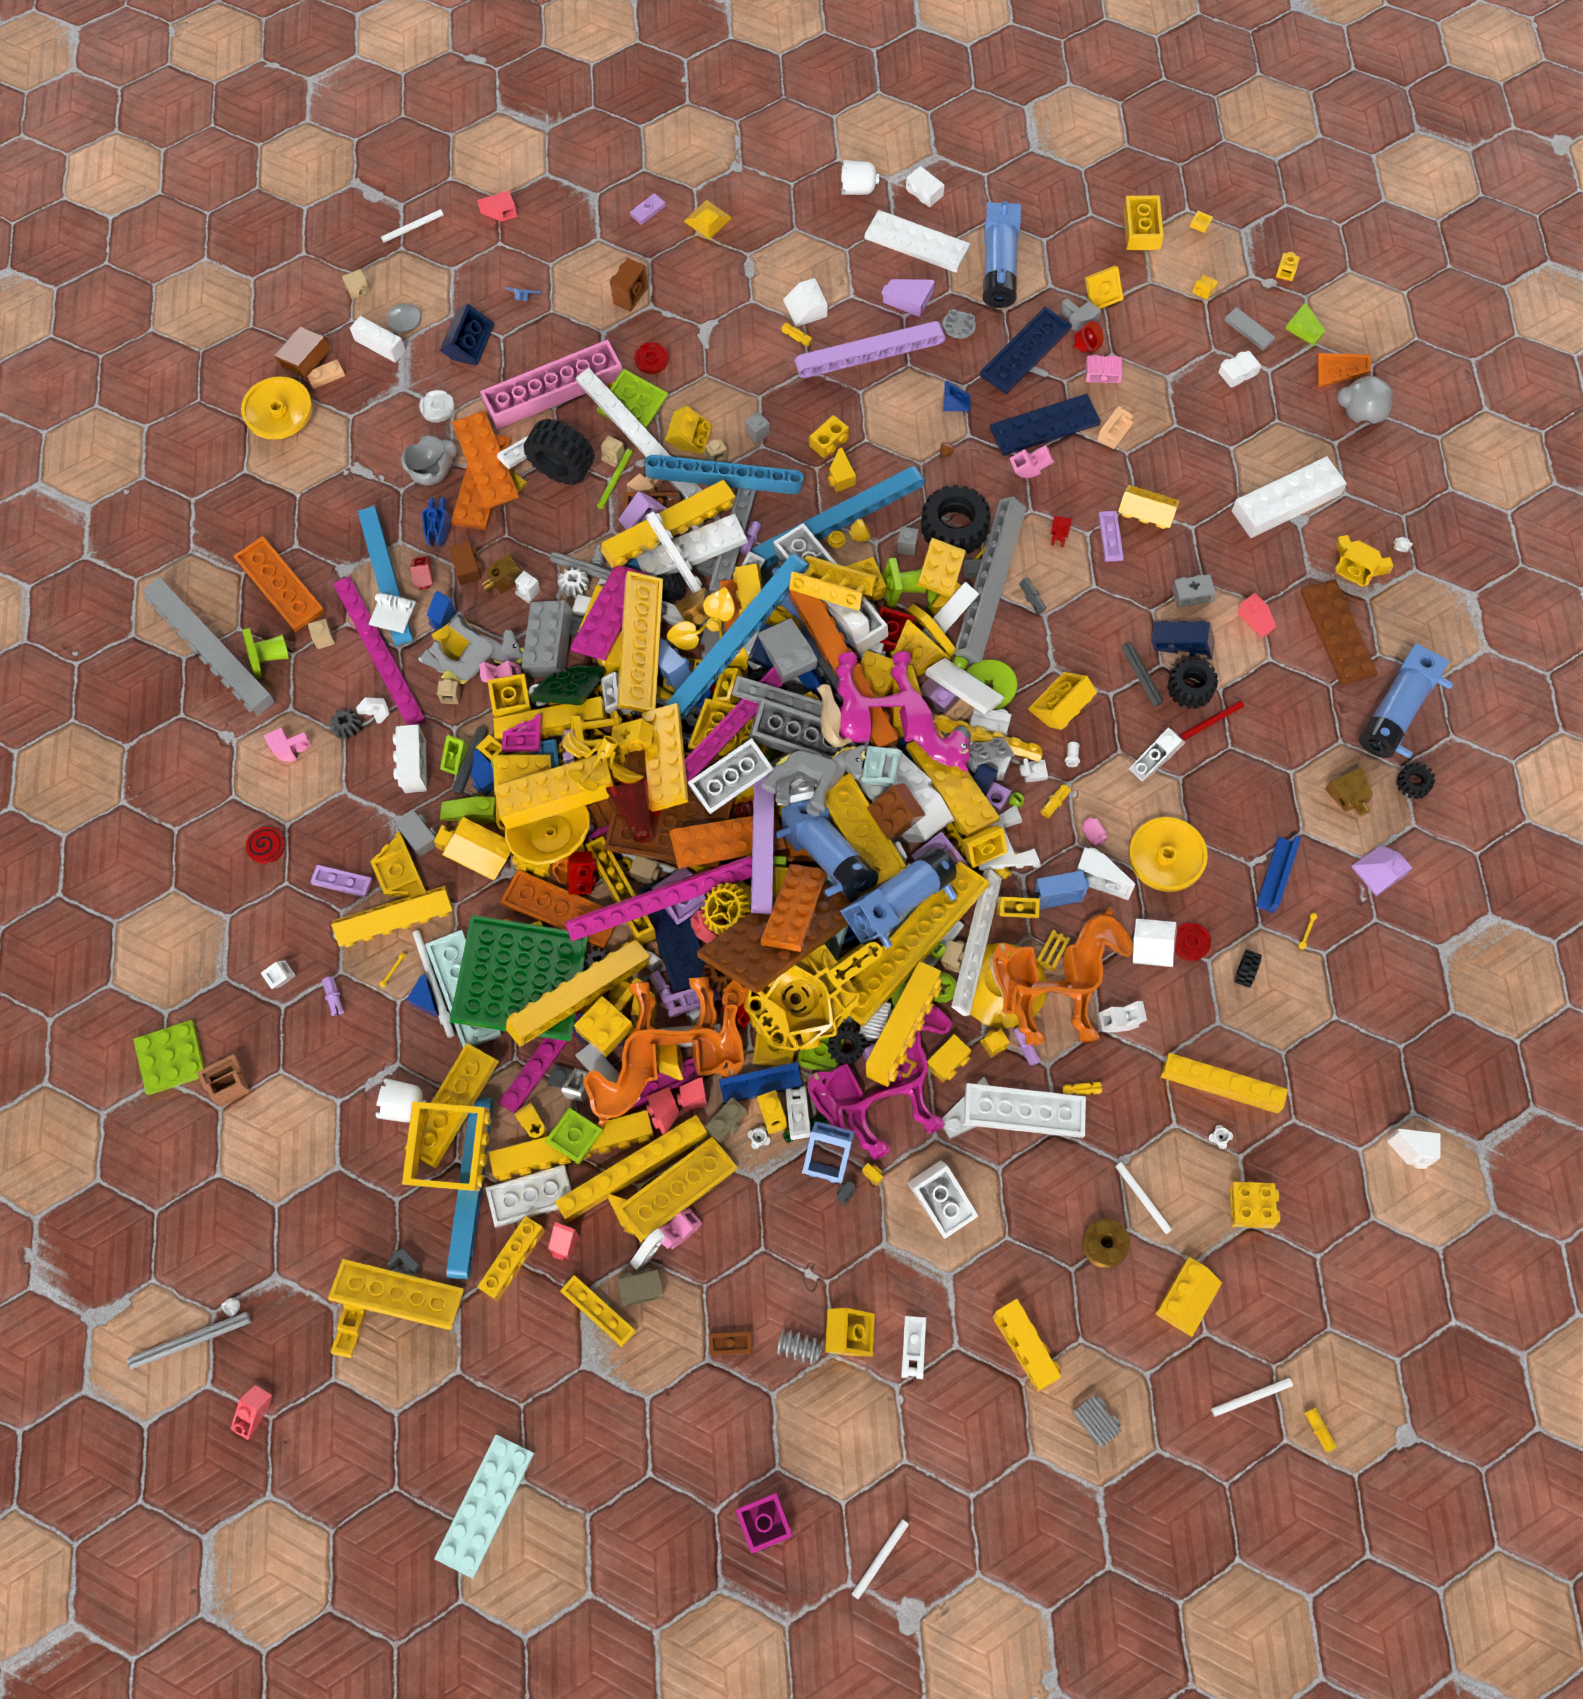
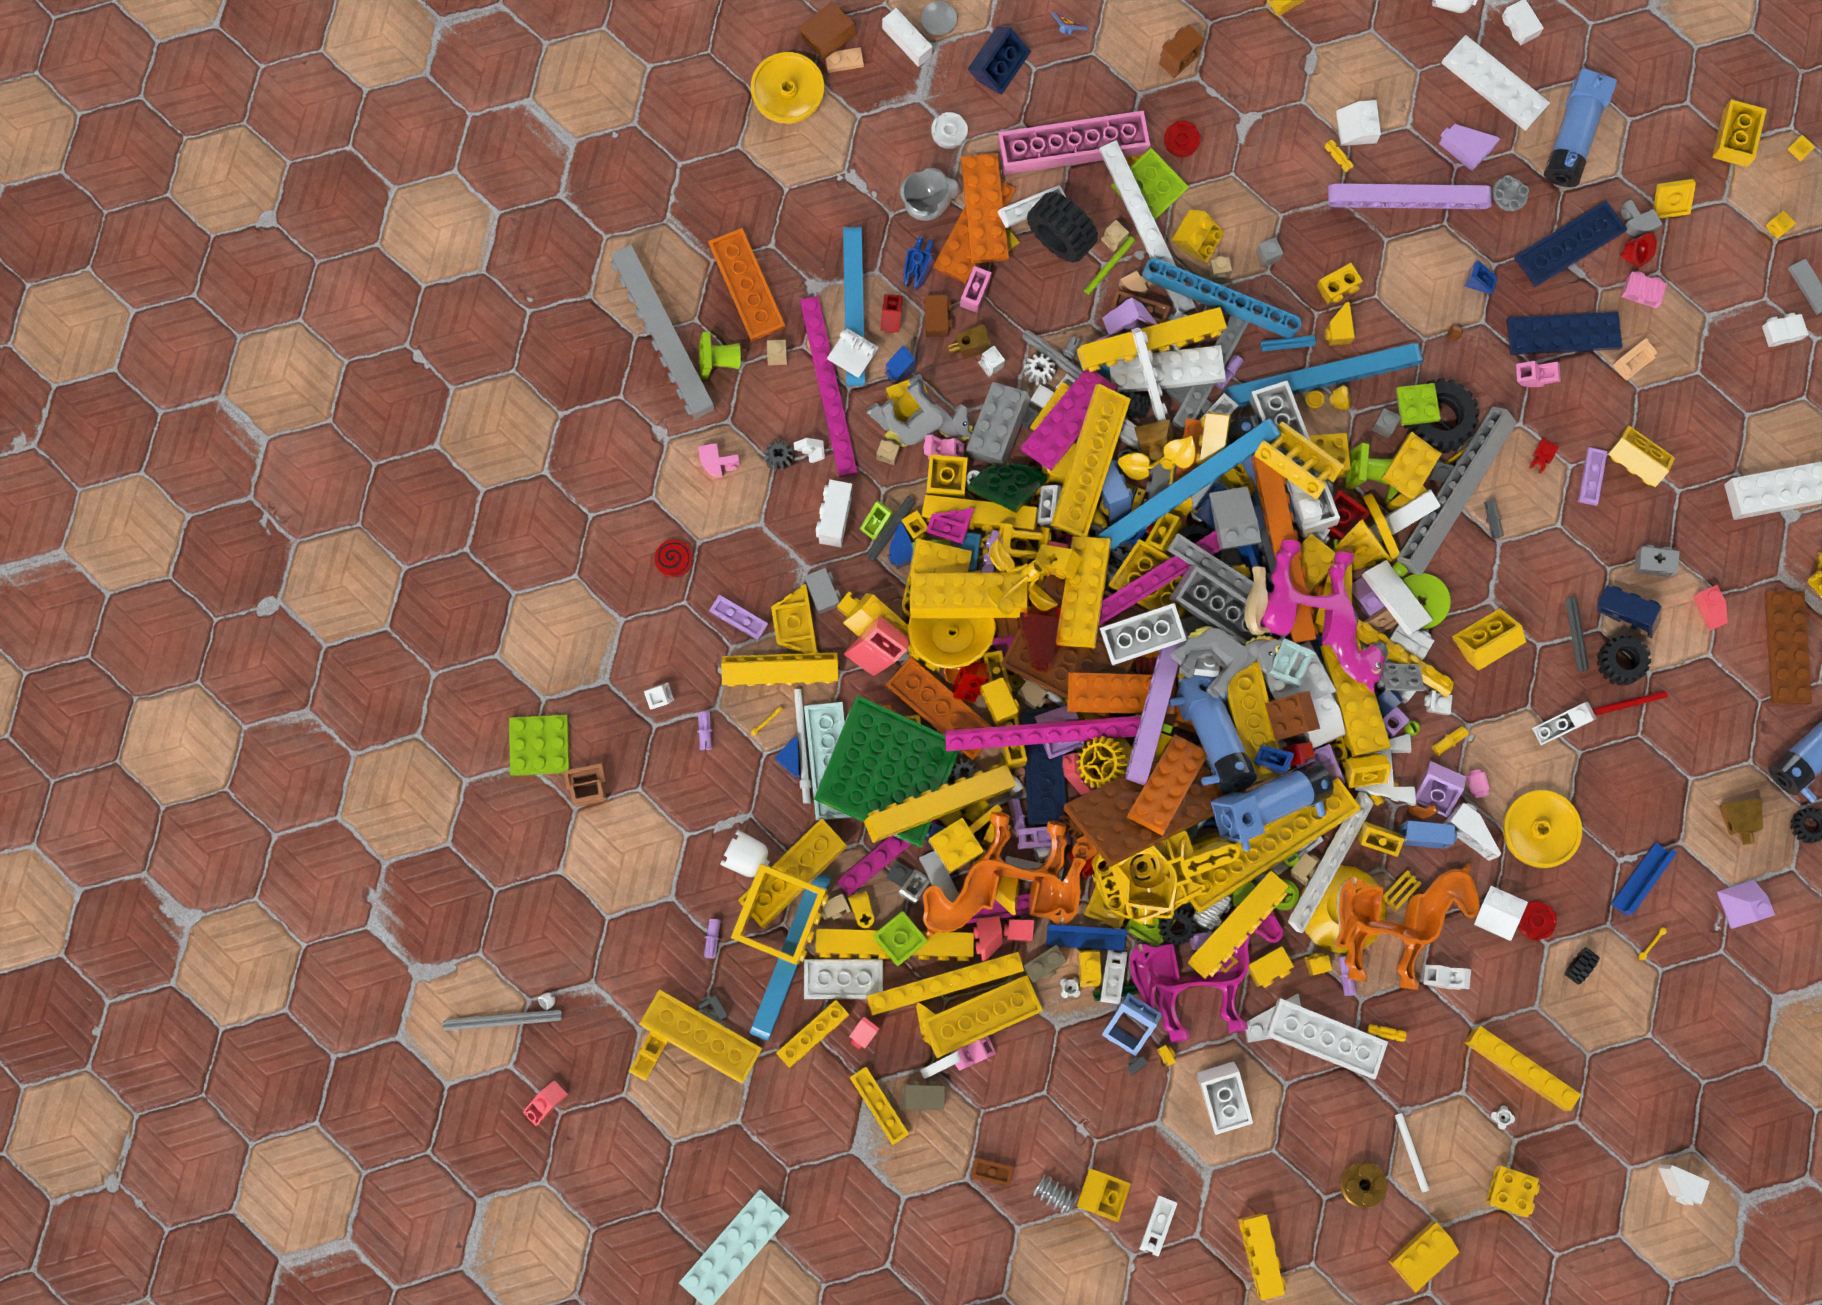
camera: 10 degrees right, 10 degrees up
lime slope [440,796,496,823] -> none
white pin [1065,742,1080,767] -> none
none -> lavender axle [704,919,721,959]
none -> tan brick [820,894,851,921]
none -> coral slope [844,616,909,676]
none -> bright pink brick [960,266,992,313]
none -> yellow brick [980,677,1020,725]
none -> blue slope [1254,745,1294,776]
none -> dark azure axle [1260,335,1316,351]
none -> red brick [1282,742,1314,766]
none -> lime plate [1396,383,1440,426]
none -> orange arm [1408,802,1438,819]
none -> lavender slope [1415,761,1466,818]

